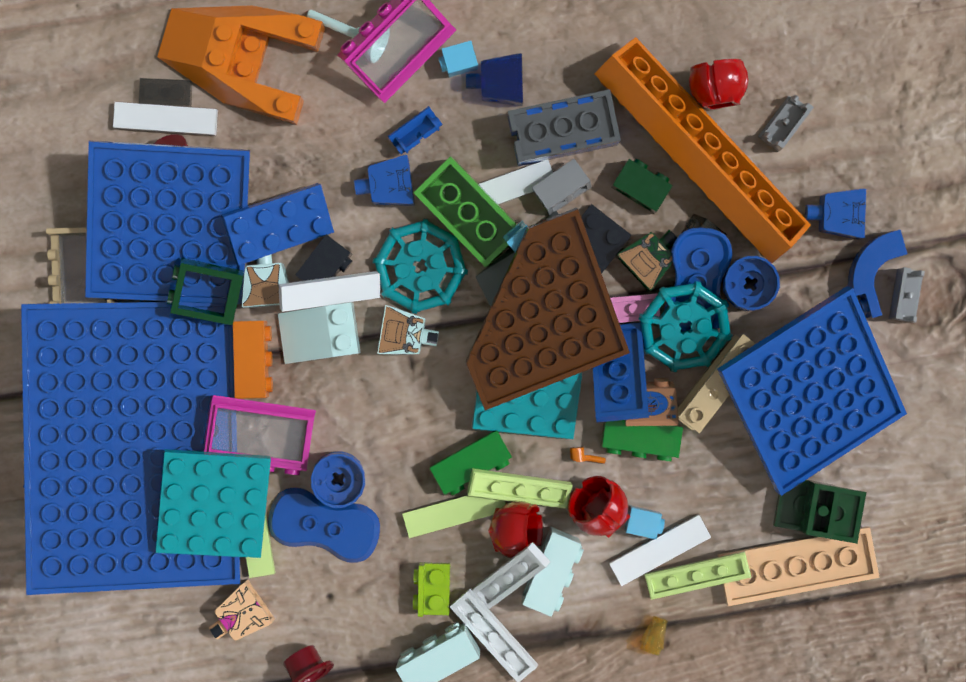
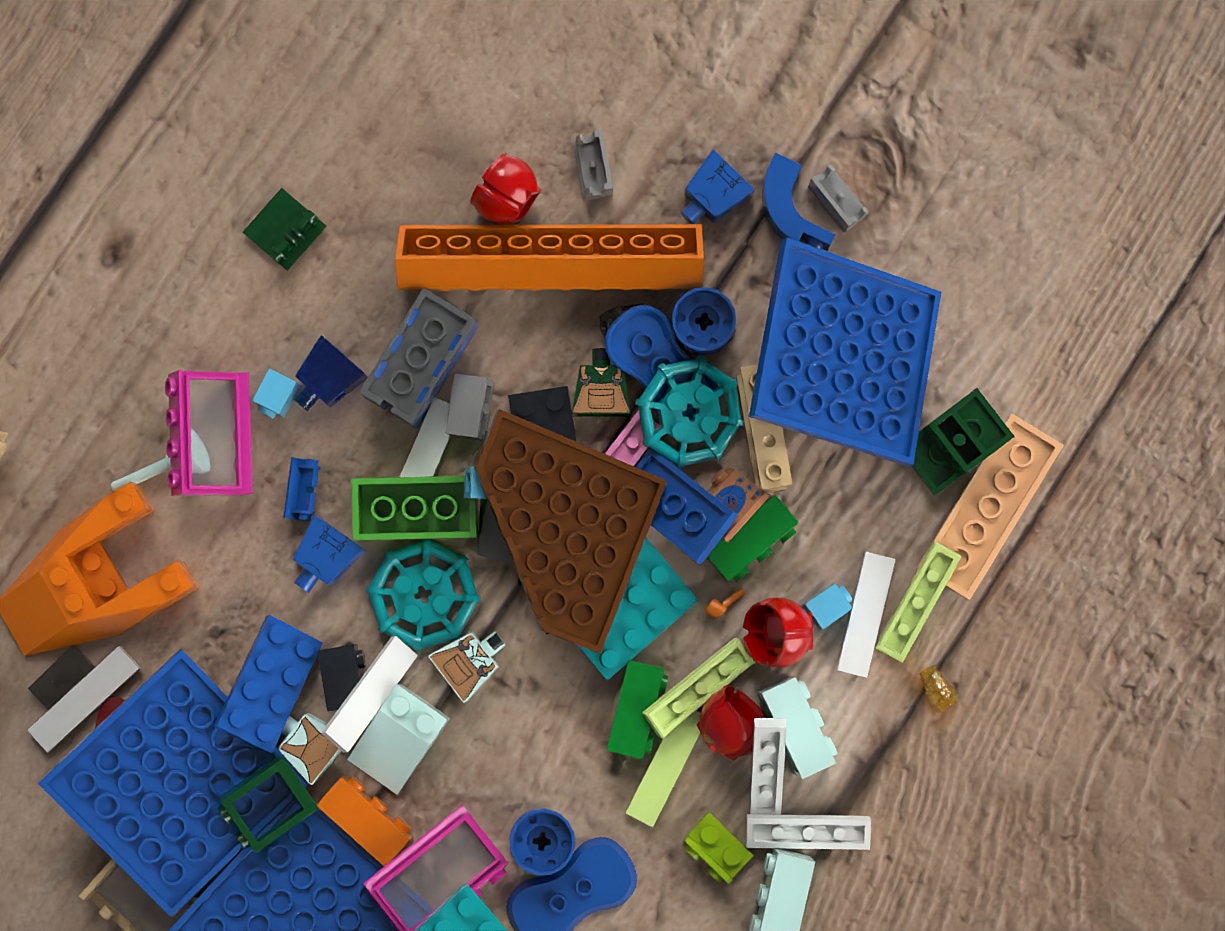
camera: 45 degrees left, 5 degrees down
dark green brick [611,158,673,214] -> none

